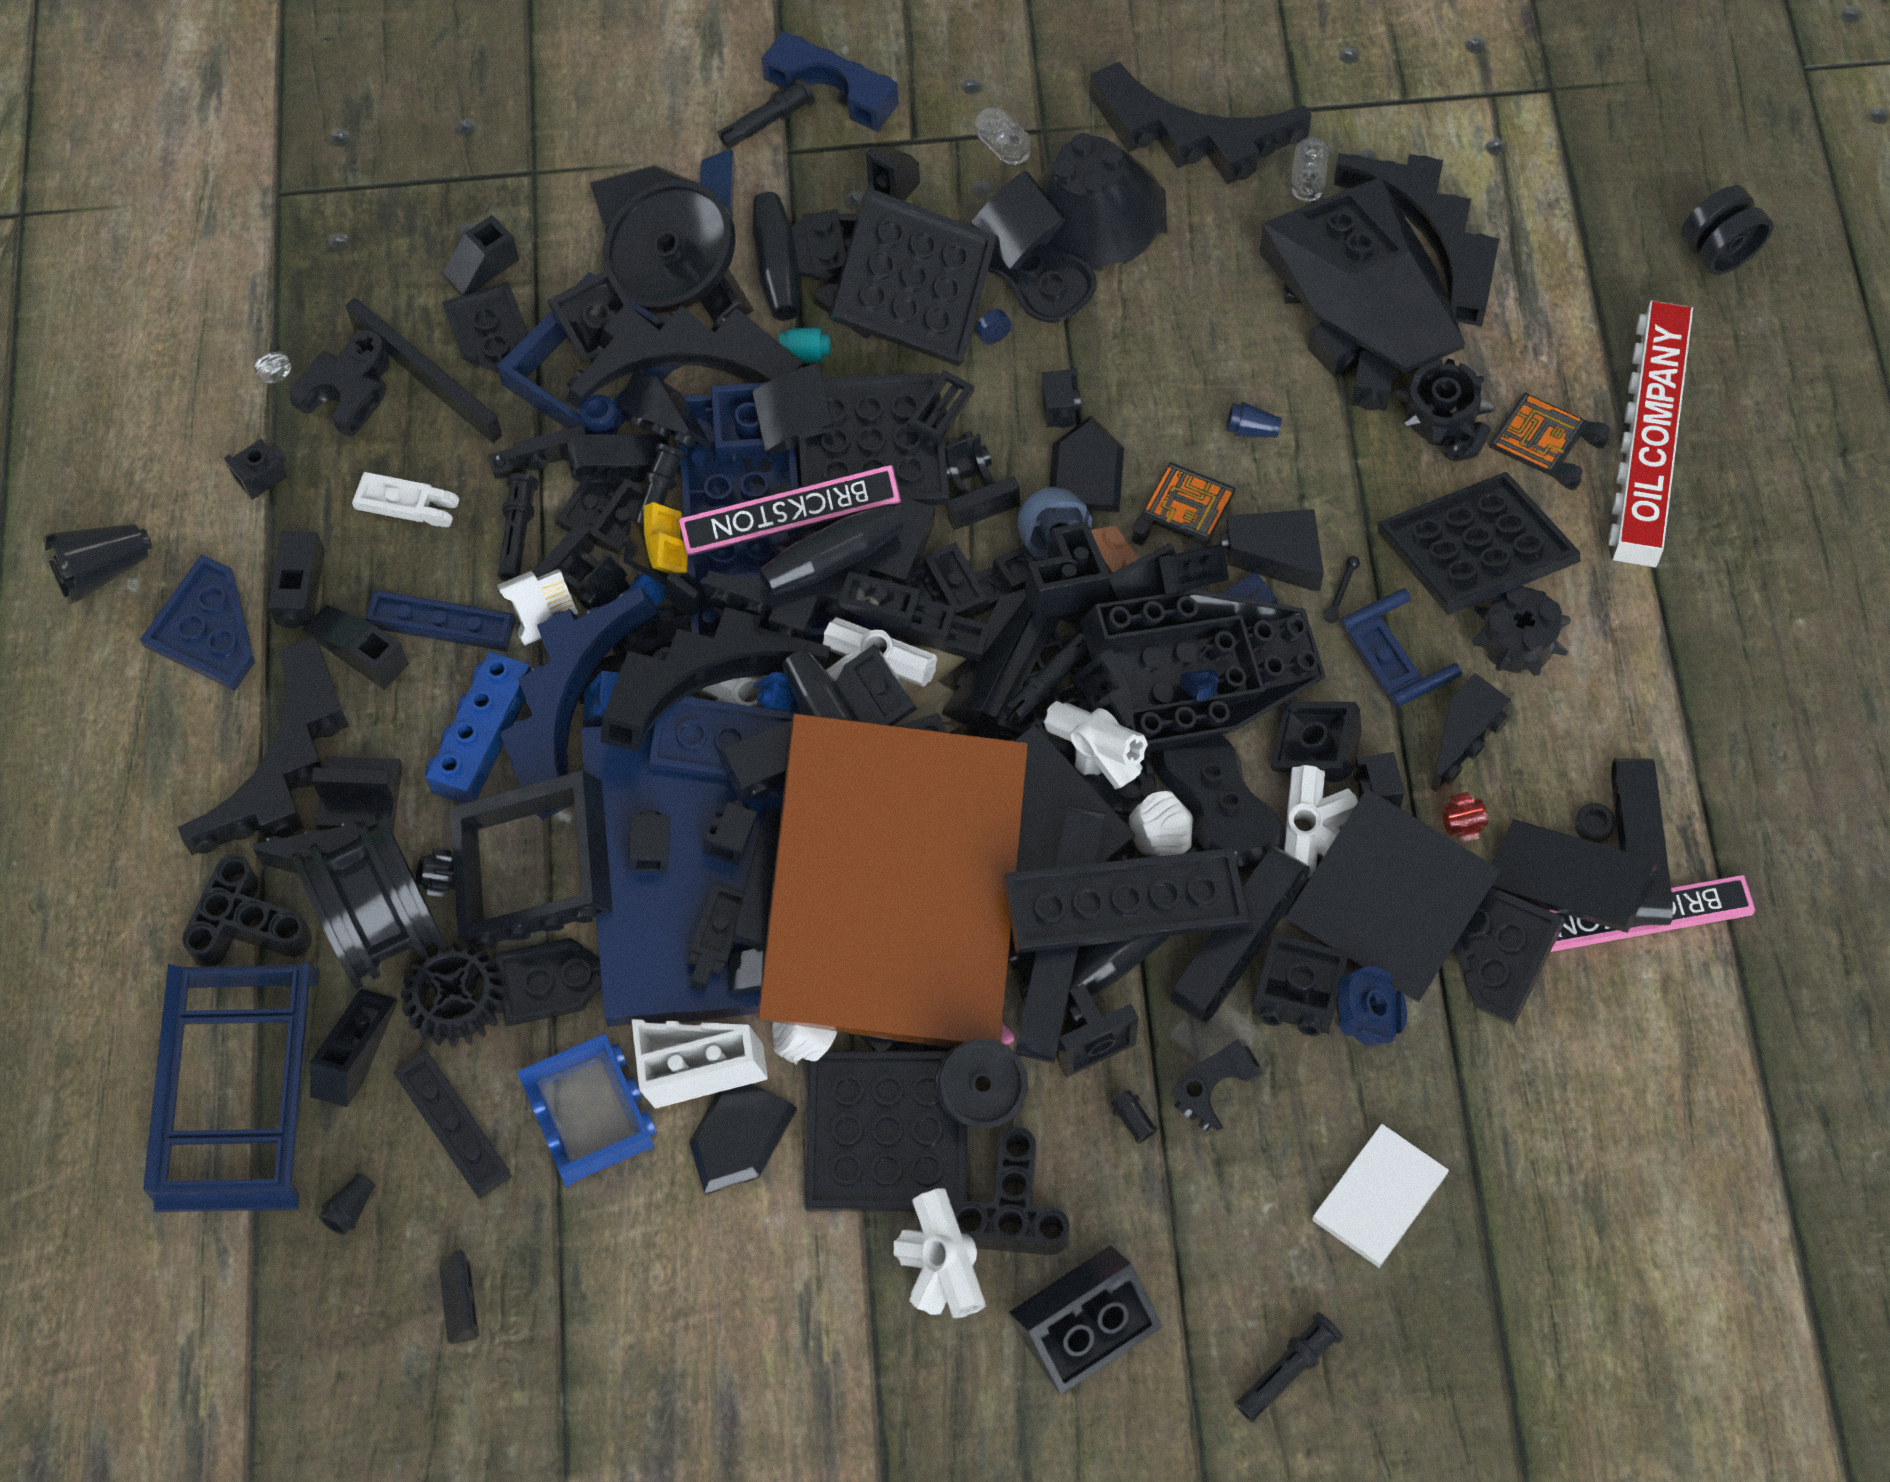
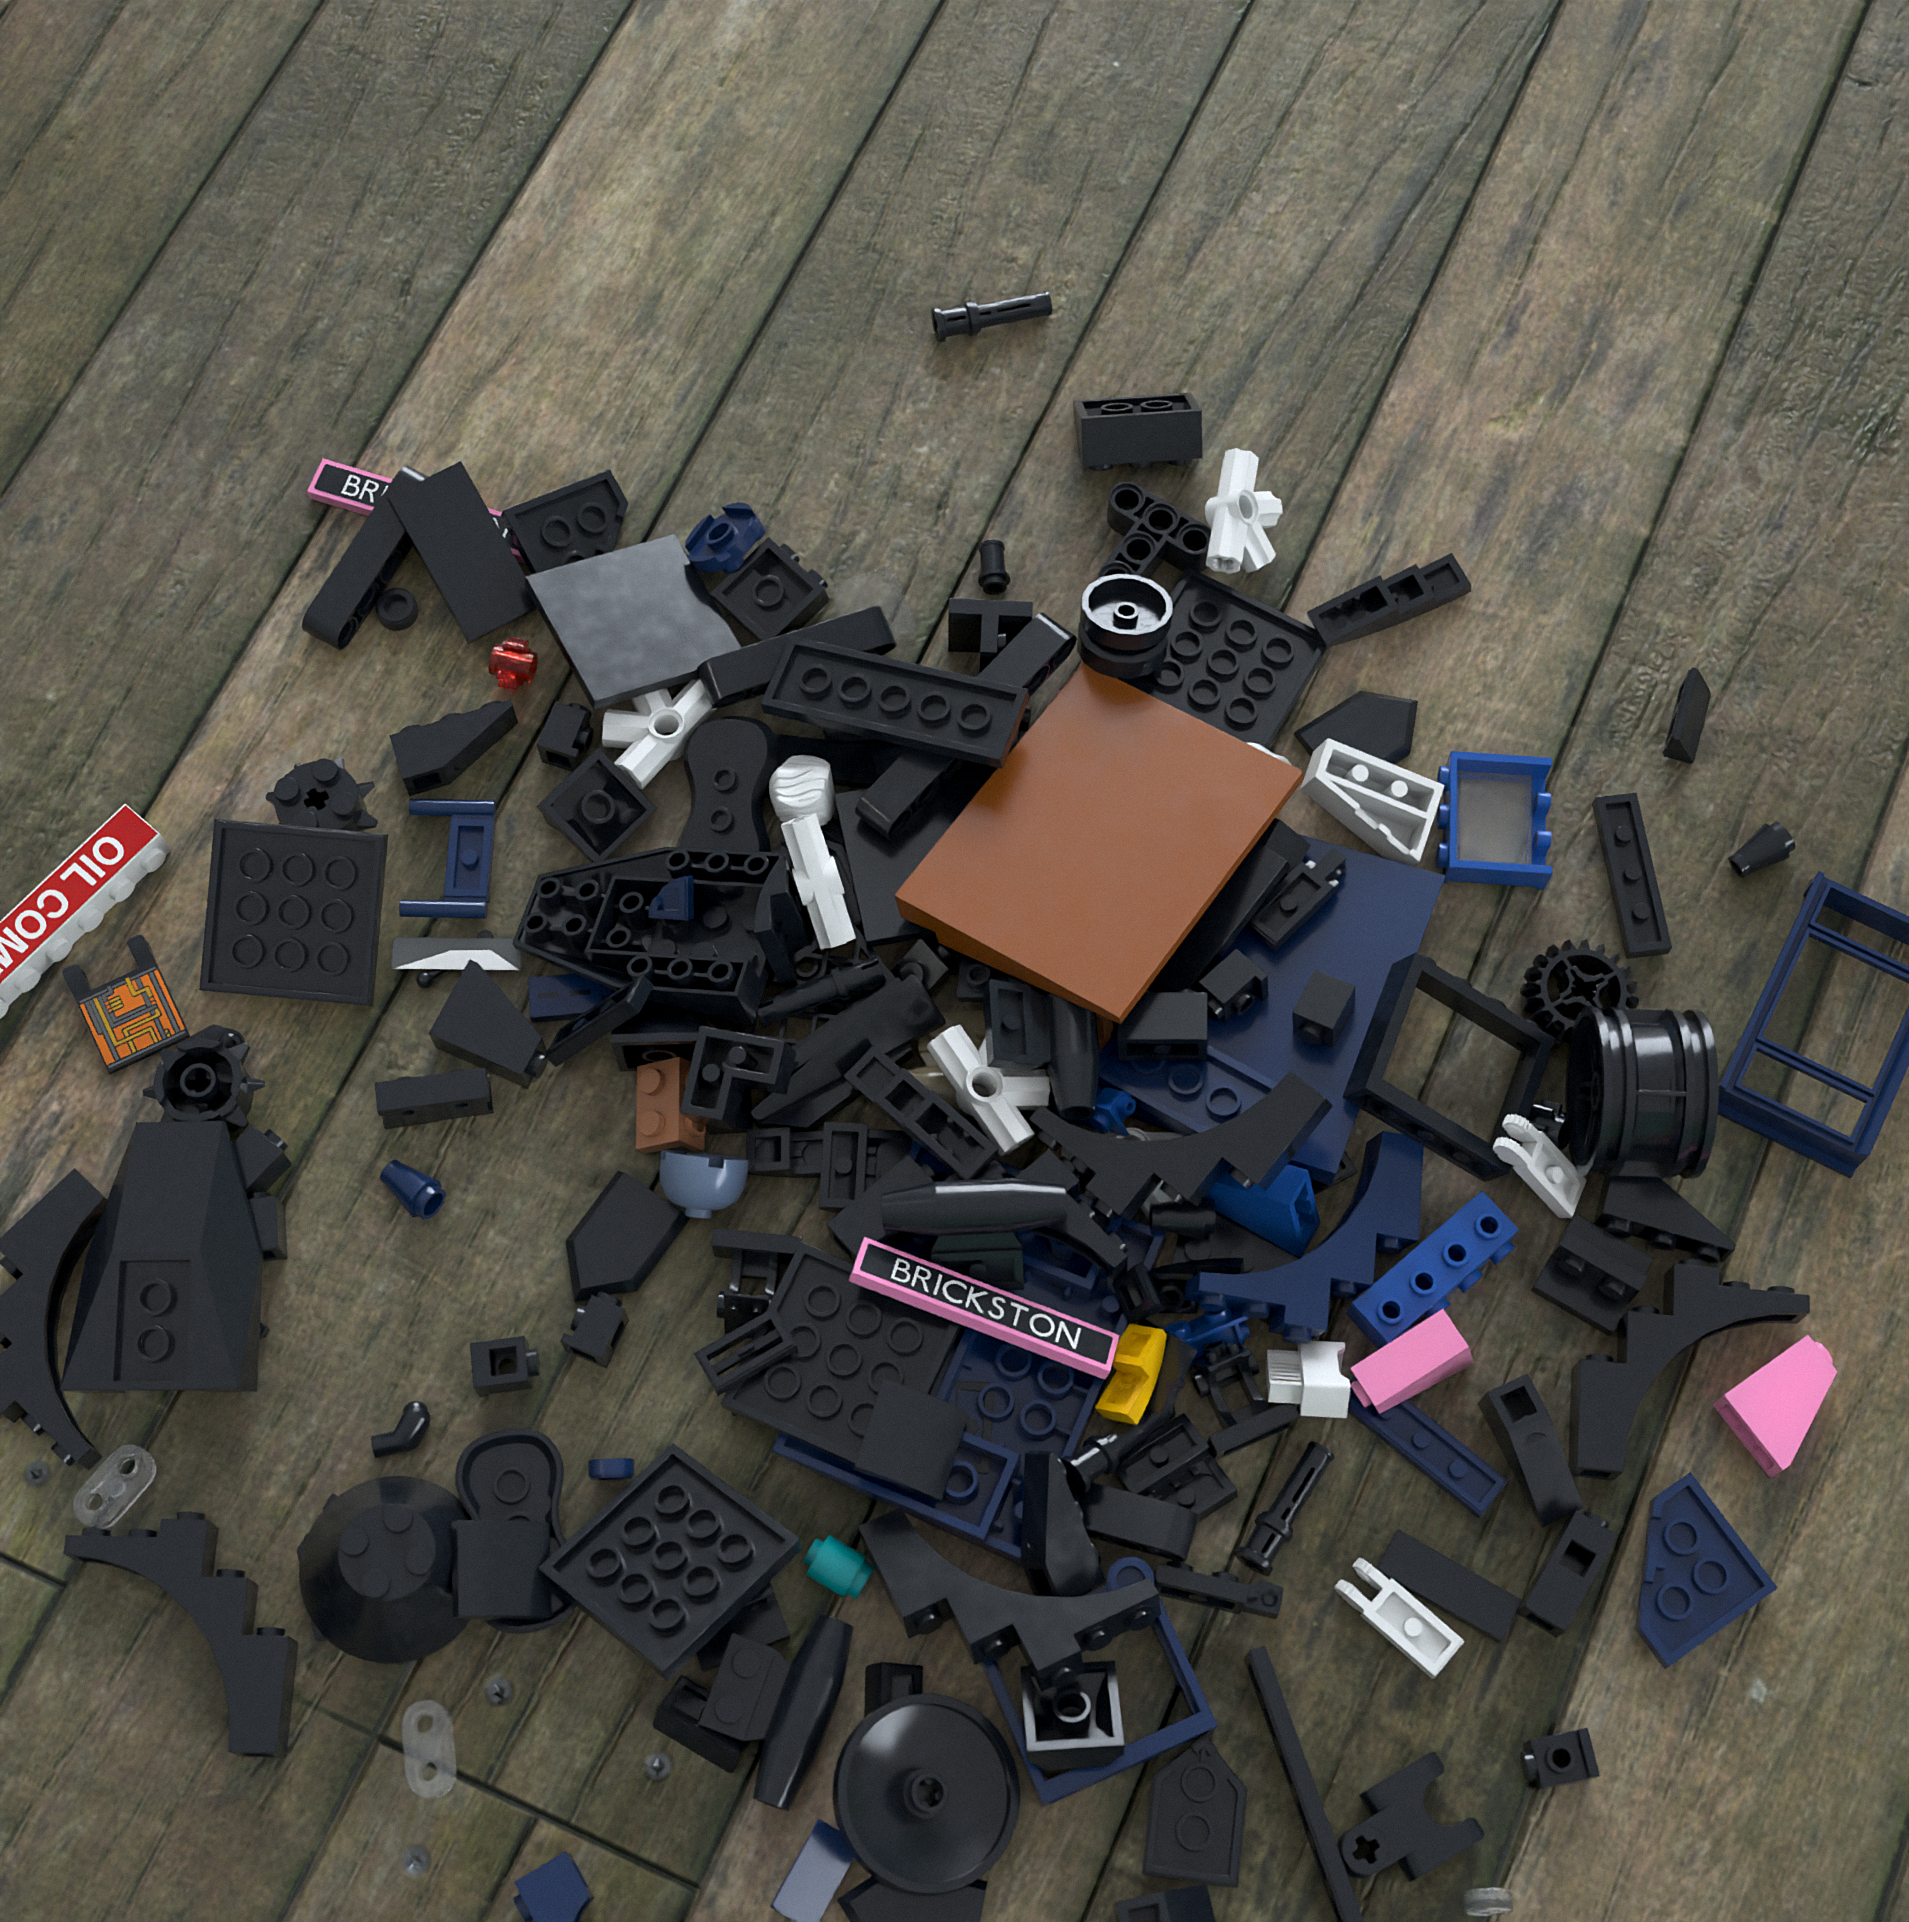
camera: 155 degrees left, 5 degrees up
black cone [43,524,152,604] -> none
black beam [182,854,312,967] -> none
black slope [310,989,397,1107] -> none
black tile [494,938,602,1027] -> none
black slope [866,147,920,201] -> none
flag [1131,462,1236,551] -> none
black tile [1171,1039,1265,1131] -> none
white tile [1312,1124,1449,1268] -> none
none -> black arm [371,1401,431,1458]
none -> black piece [375,1068,494,1129]
none -> dark grey sticker [391,937,522,970]
none -> black brick [470,1336,540,1397]
none -> black slope [1307,553,1472,648]
none -> bright pink slope [1350,1309,1474,1414]
none -> black tile [1376,1529,1522,1643]
none -> white hinge [1493,1114,1587,1218]
none -> bright pink slope [1713,1335,1838,1479]

